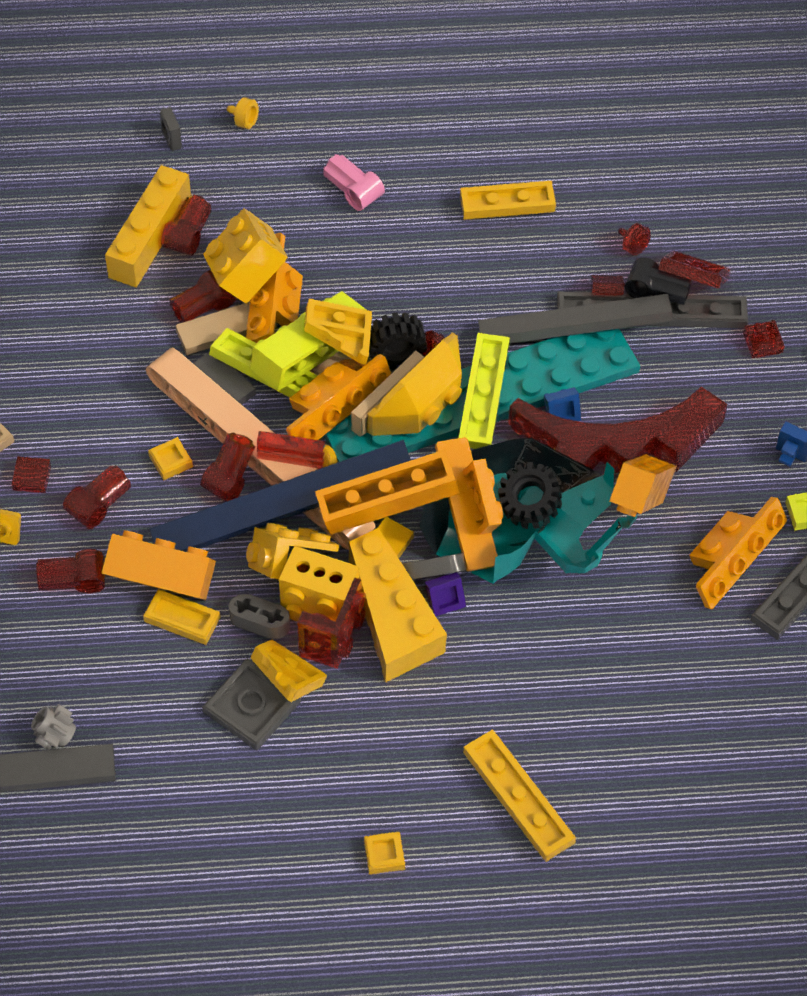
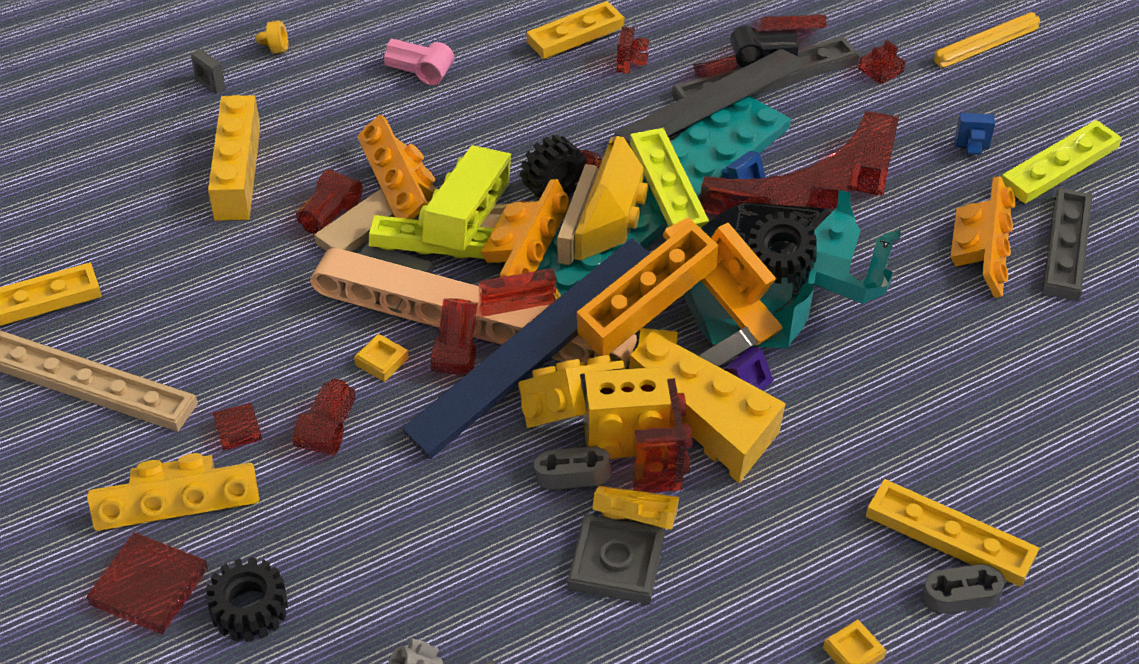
camera: 25 degrees left, 10 degrees down
clear red piece [36,549,105,594] -> none
light orange brick [102,530,216,600] -> none
yellow tile [143,589,221,645] -> none
clear red piece [161,194,212,256] -> none
yellow piece [203,208,288,304] -> none
yellow wing [304,299,372,365] -> none
light orange brick [609,454,677,516] -> none
clear red tile [618,223,651,255] -> none
none -> clear red tile [617,26,649,73]
none -> dark grey beam [922,564,1005,614]

